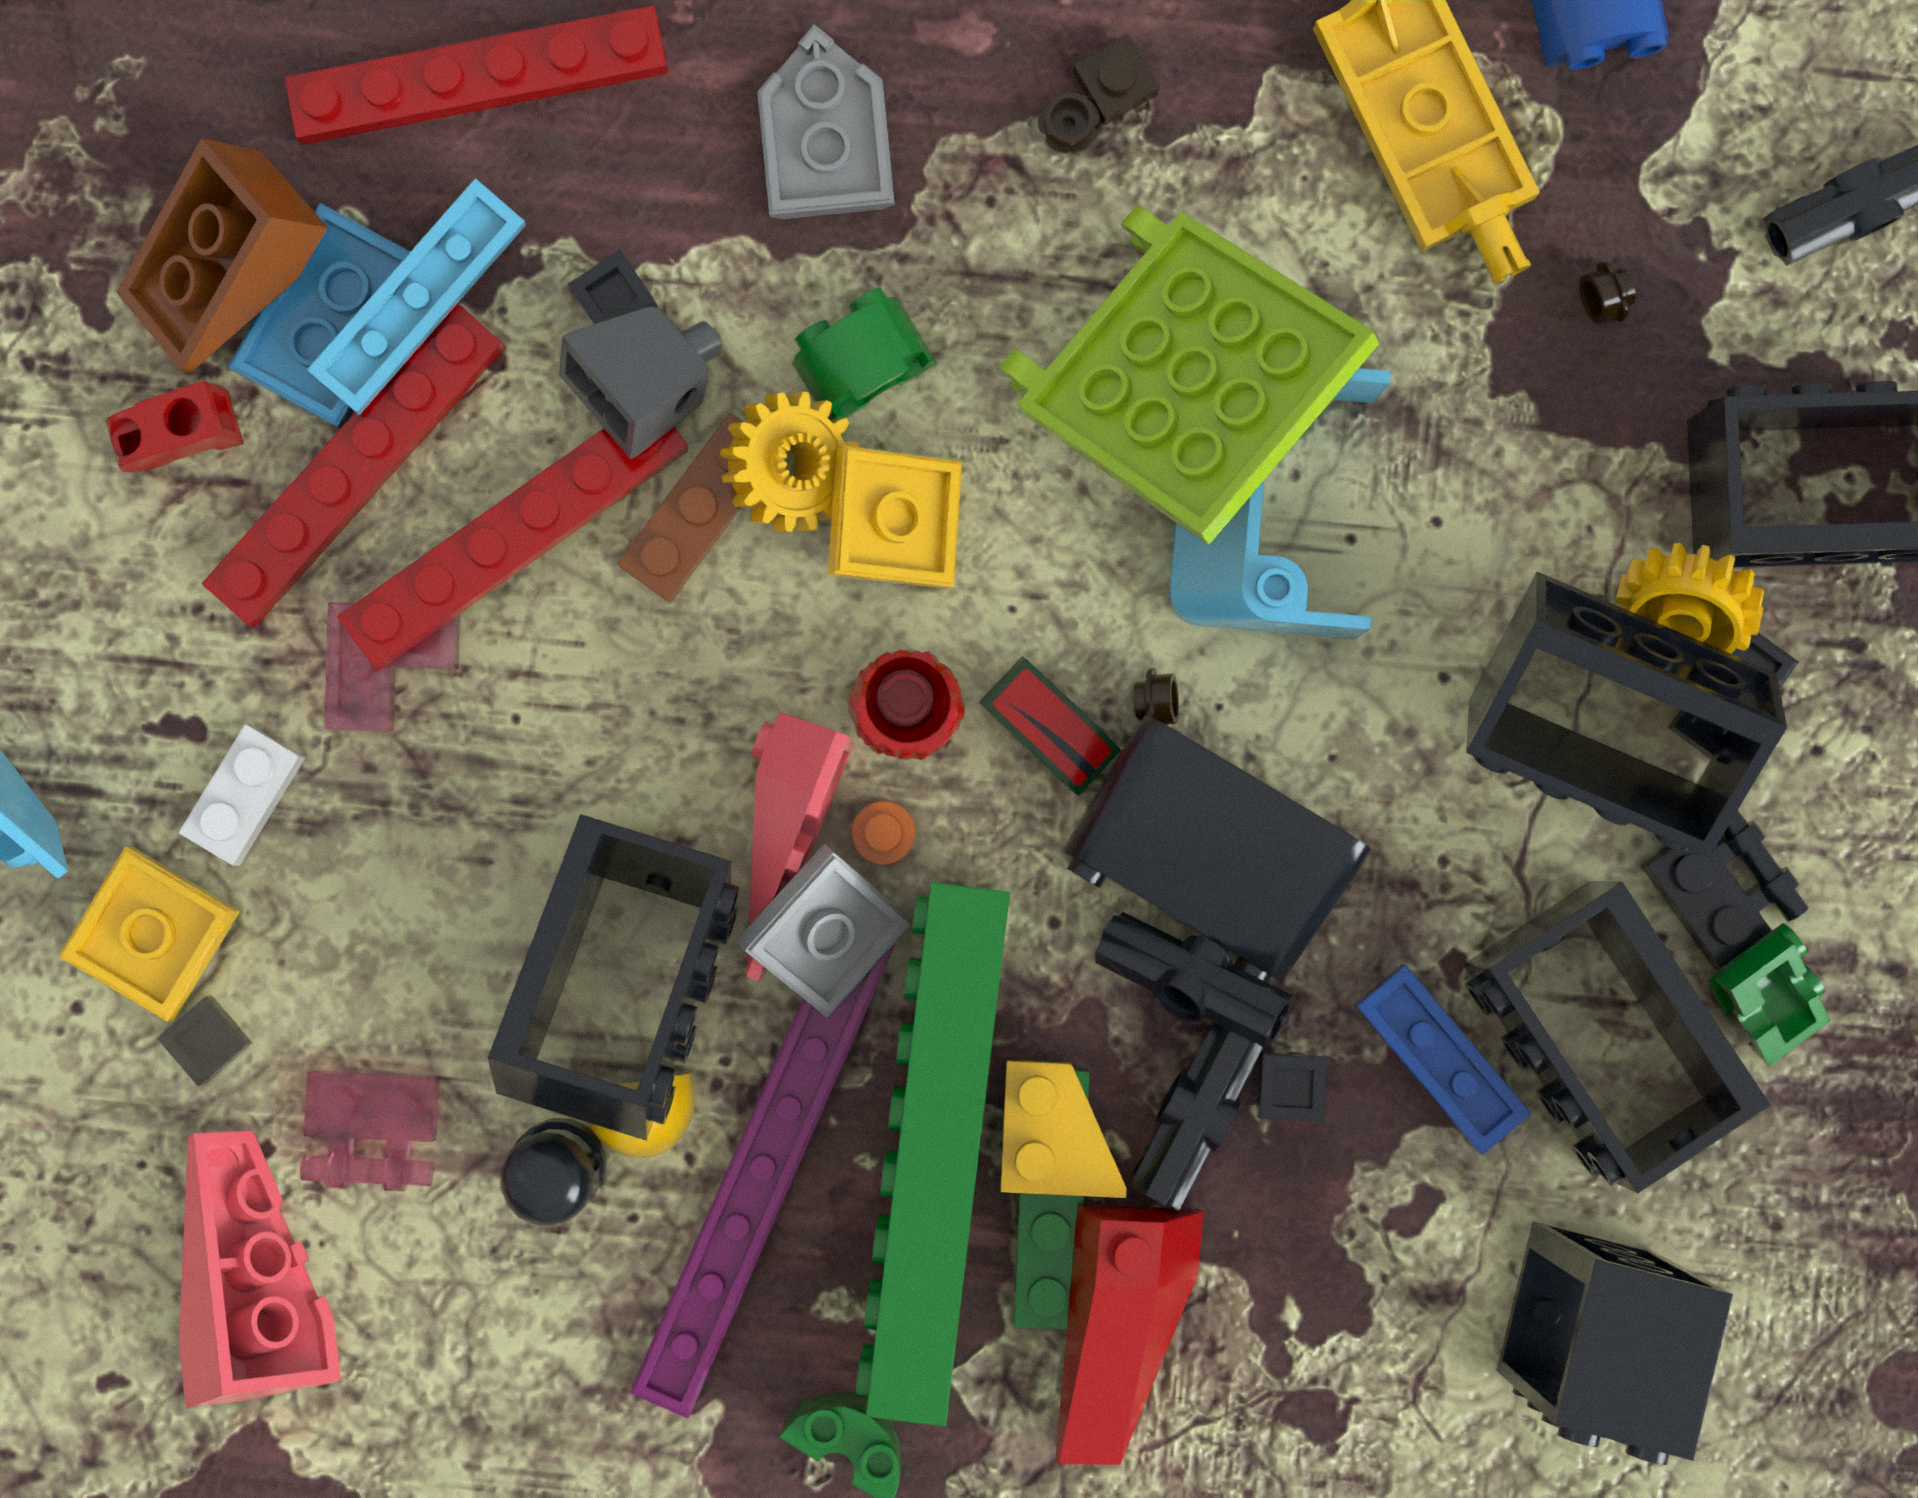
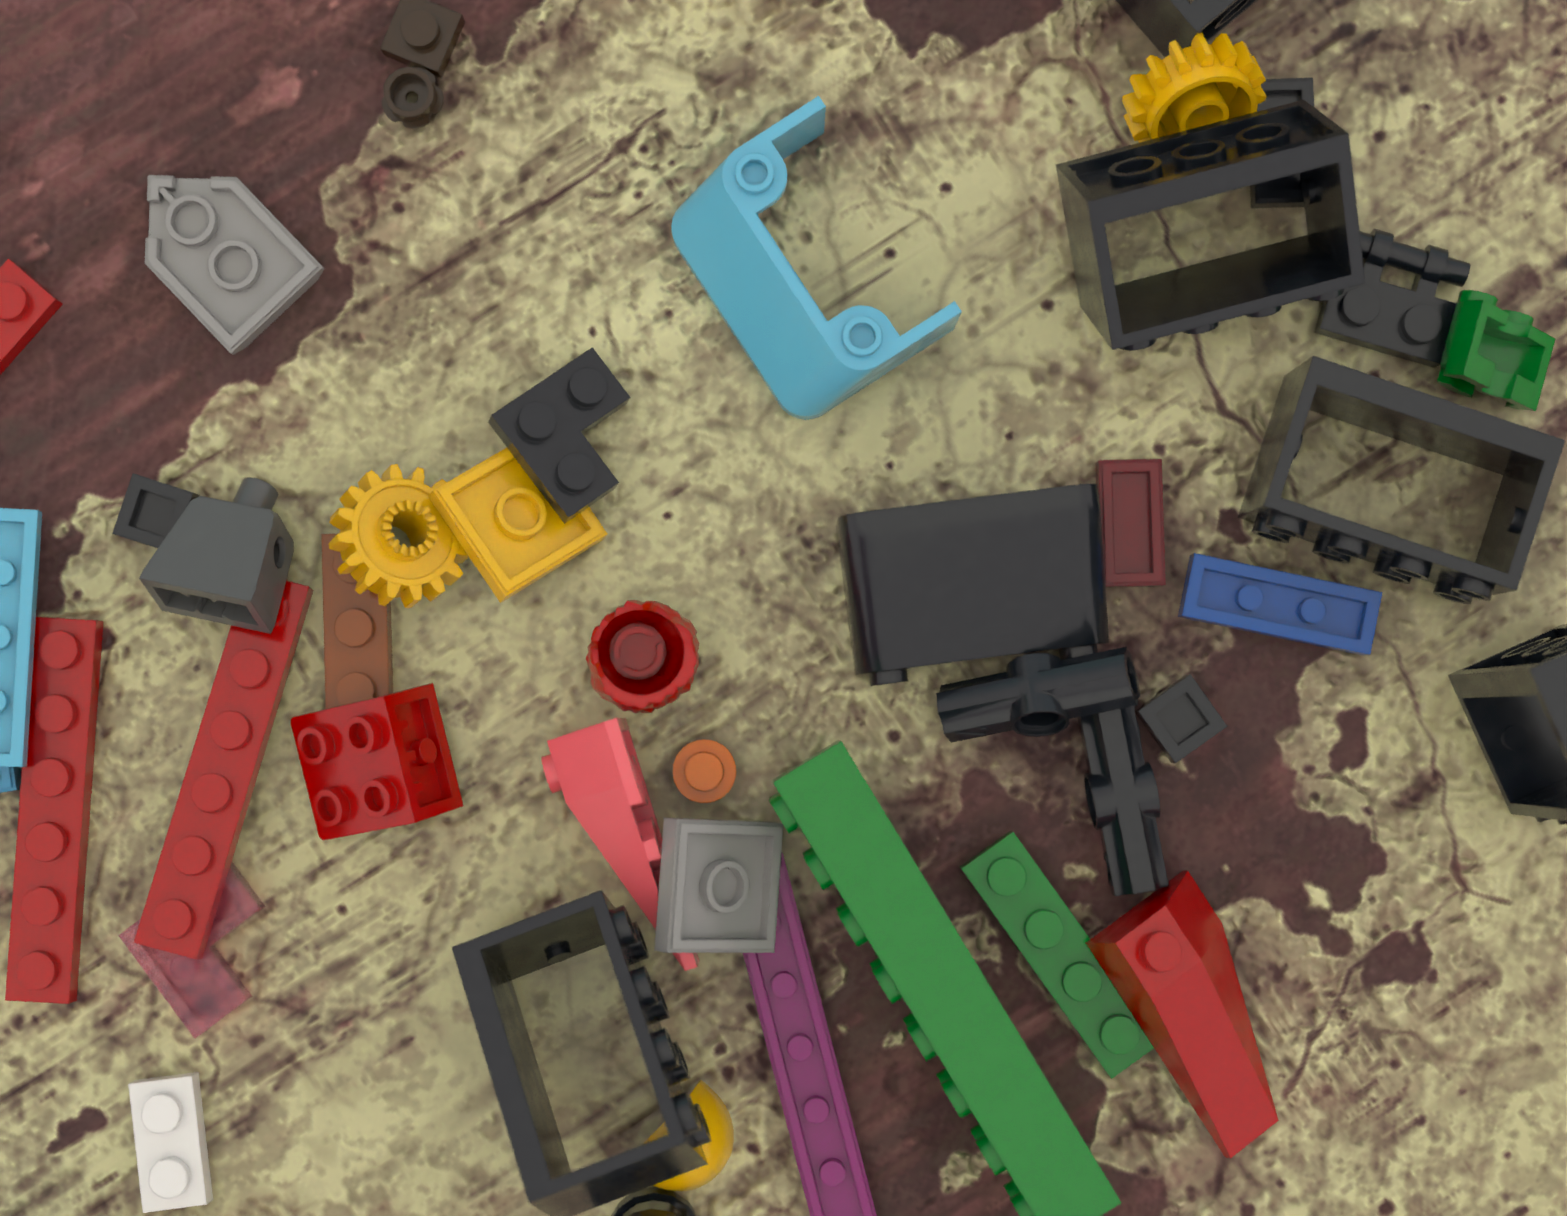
camera: 40 degrees left, 0 degrees up
green cylinder [792,288,938,420] -> none
slope [979,657,1121,796] -> none
lime plate [998,205,1379,545] -> none
yellow wing [1000,1059,1127,1198] -> none
dark brown plate [1133,668,1179,725] -> none
none -> red bracket [291,683,464,840]
none -> black plate [488,347,630,524]
none -> dark red tile [1096,459,1166,588]

